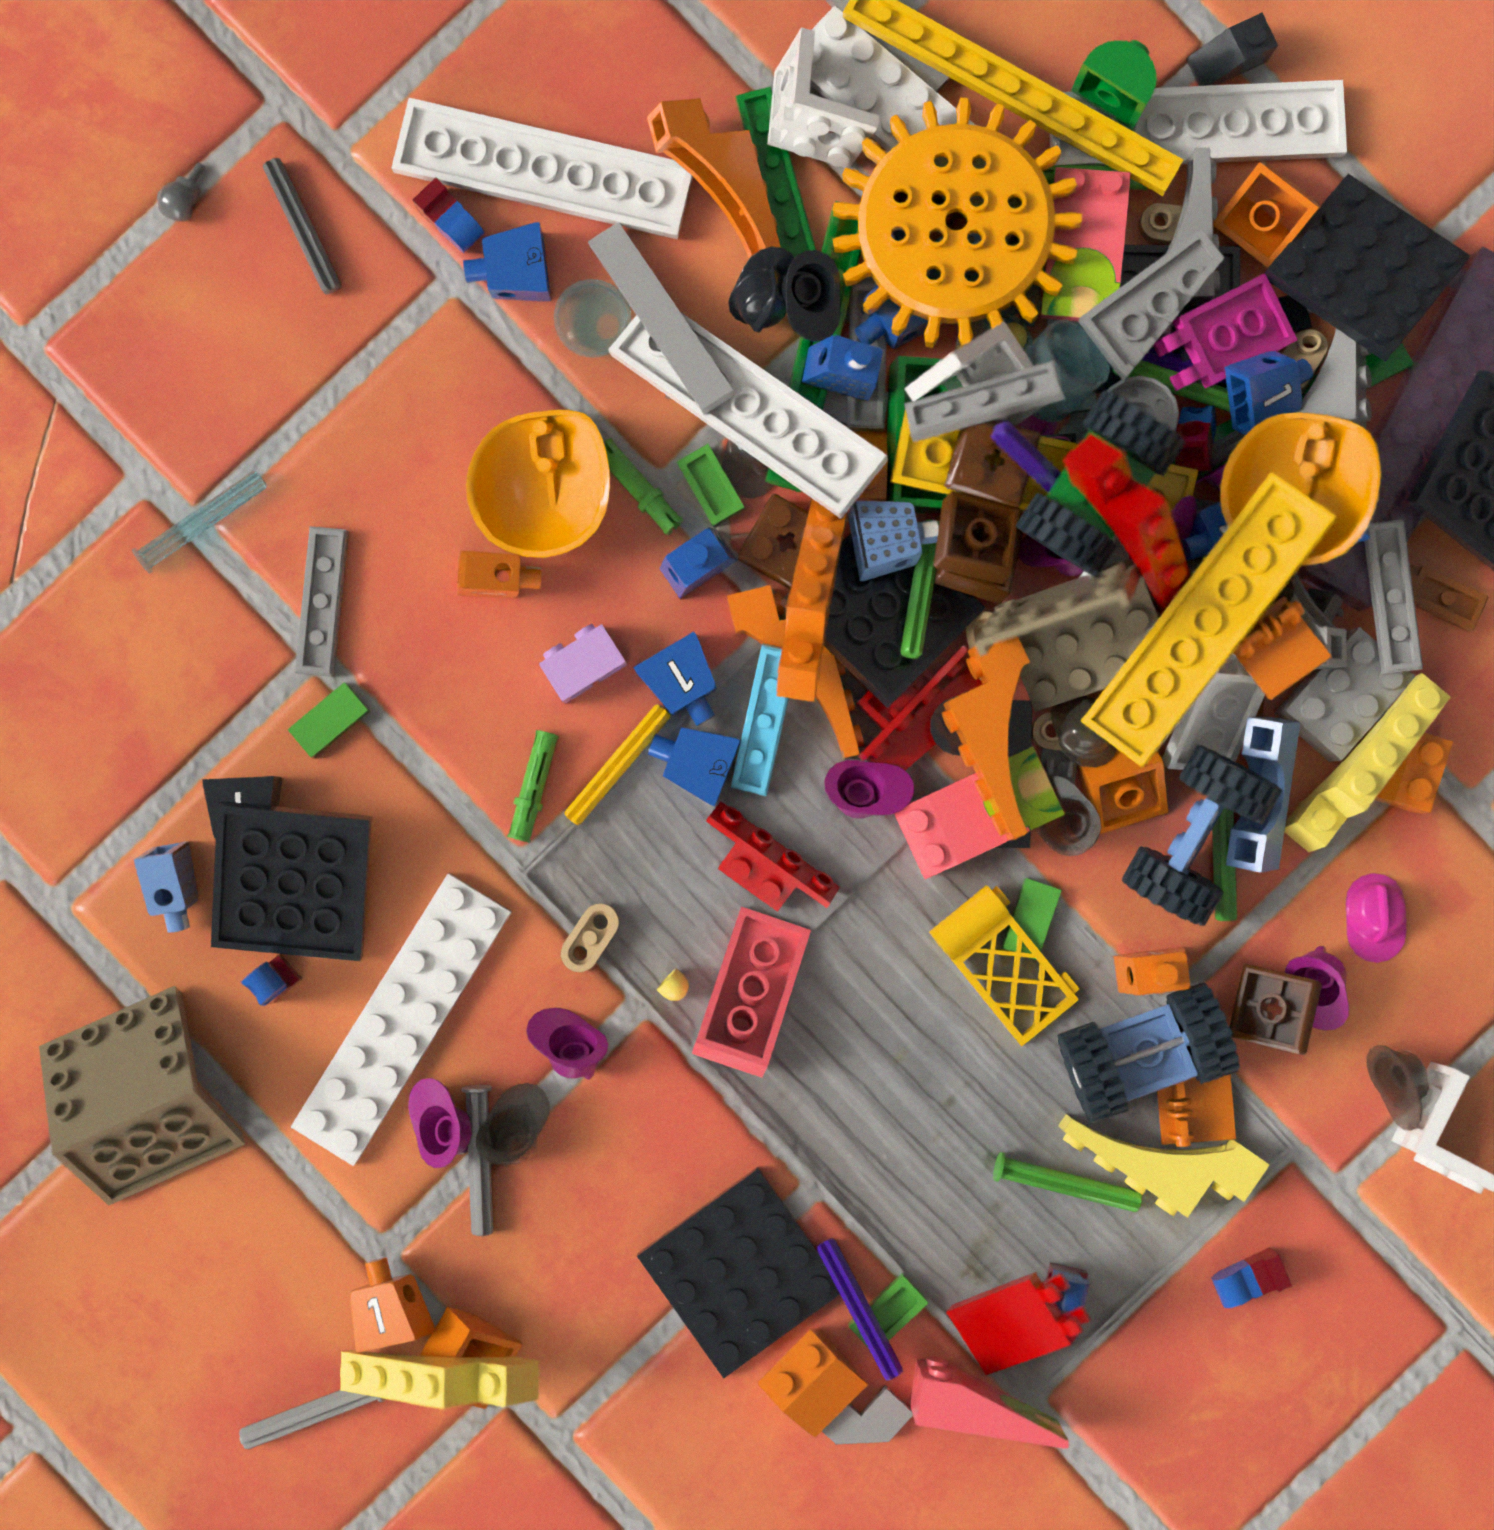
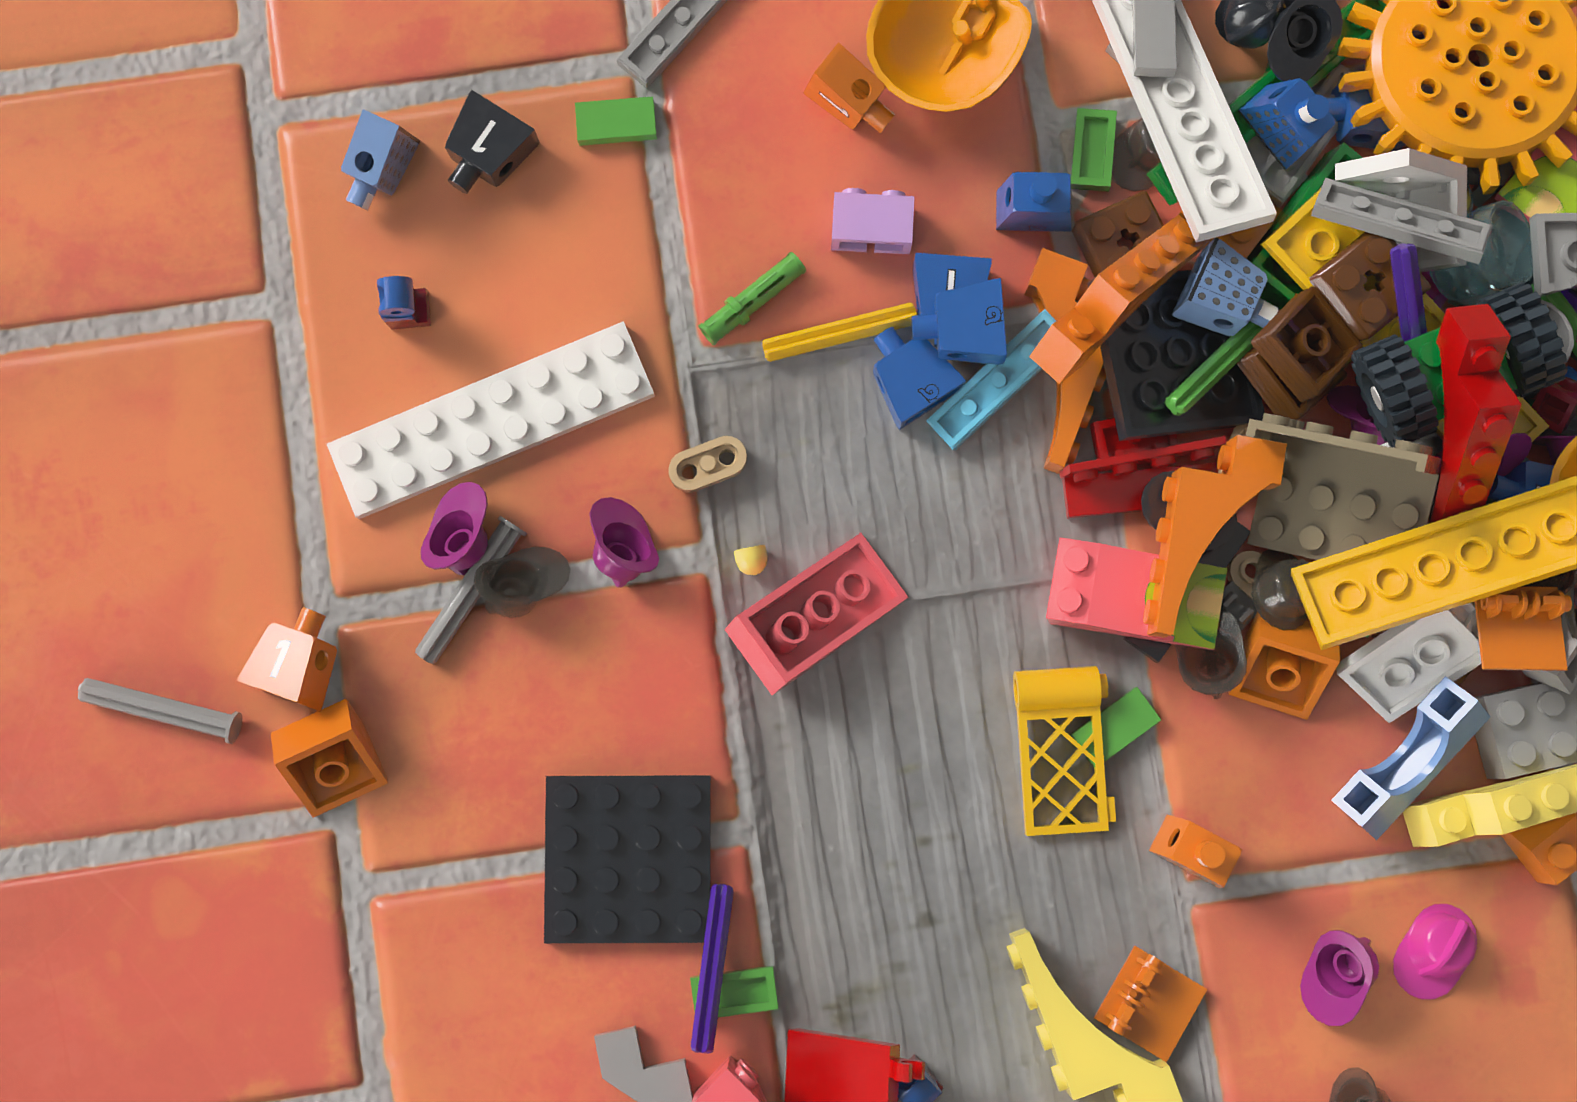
camera: 35 degrees right, 5 degrees down
dark tan bracket [39,986,245,1205] -> none
black plate [211,801,372,961] -> none
light yellow arch [340,1350,539,1409] -> none
bright green pin [604,438,684,536] -> none
red bracket [706,801,840,912] -> none
orange slope [757,1328,869,1438] -> none
magenta piece [824,760,914,819] -> none
bright green axle [993,1152,1142,1212] -> none
plate [1057,982,1240,1124] -> none
black plate [1122,744,1283,926] -> none
bright green axle [1212,807,1237,921] -> none
reddish brown brick [1229,964,1322,1055] -> none
none -> blue torso [911,278,1007,365]

